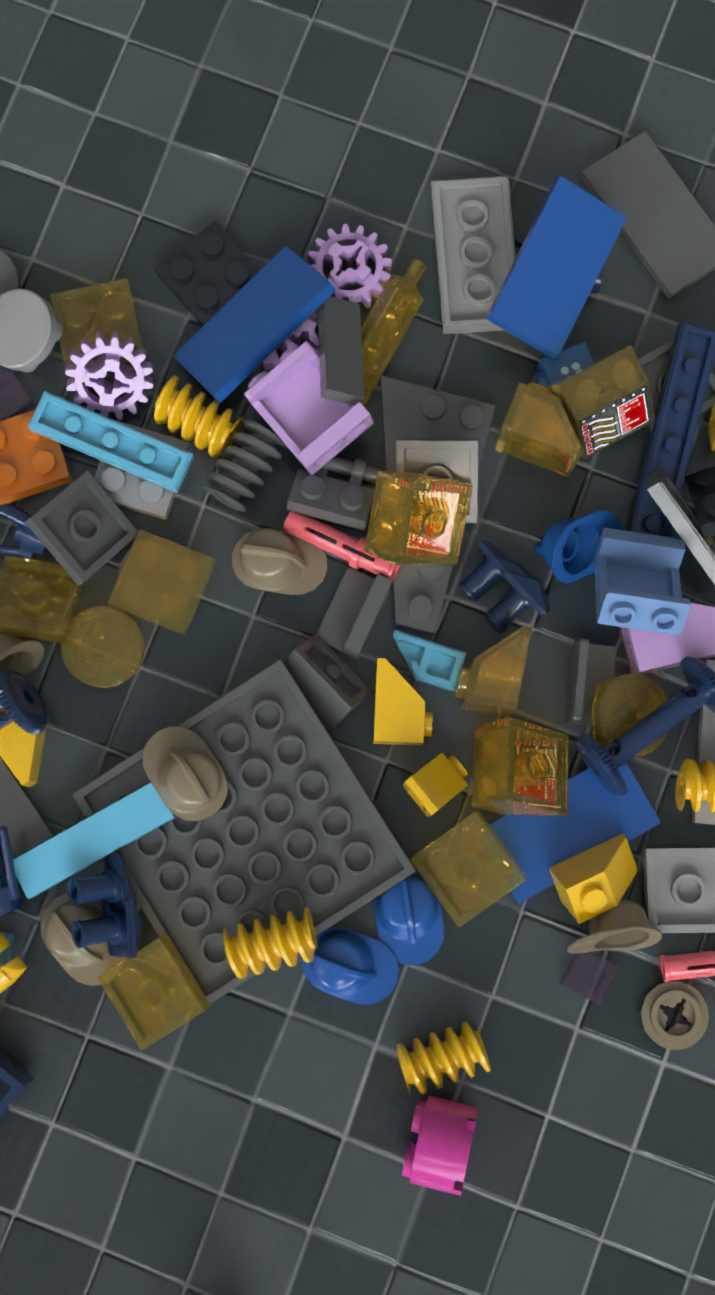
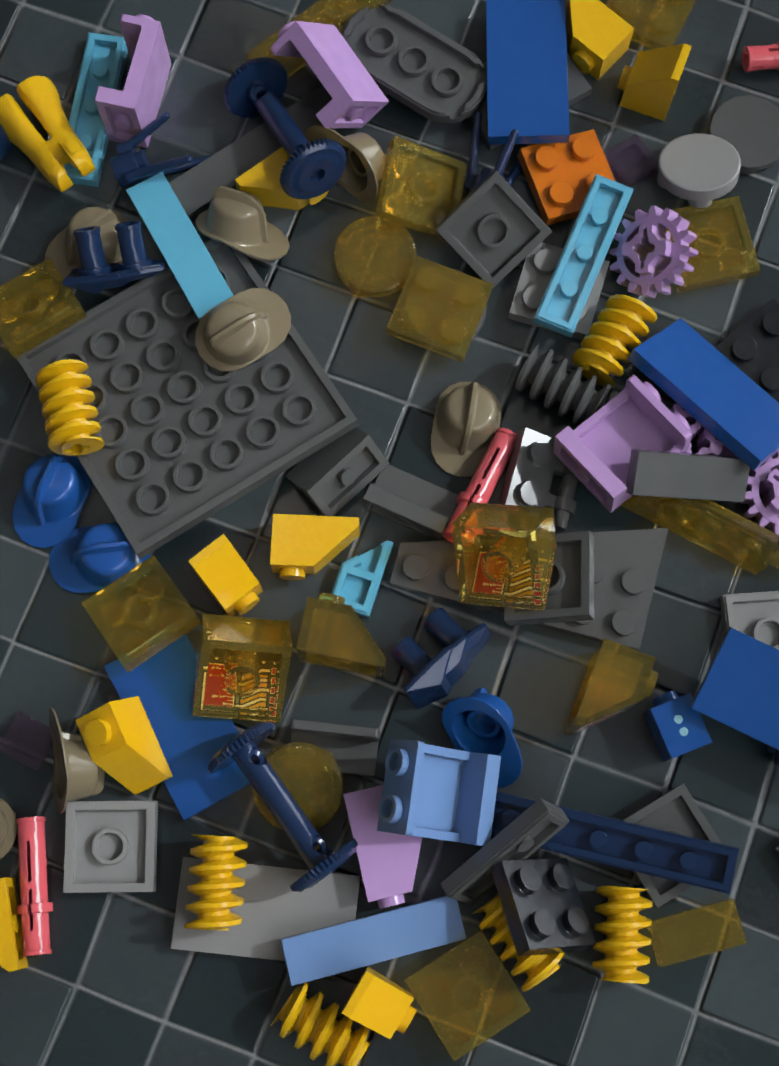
camera: 90 degrees right, 5 degrees down
clear yellow slope [547,345,655,459] -> none
none -> dark tan piece [196,185,290,261]

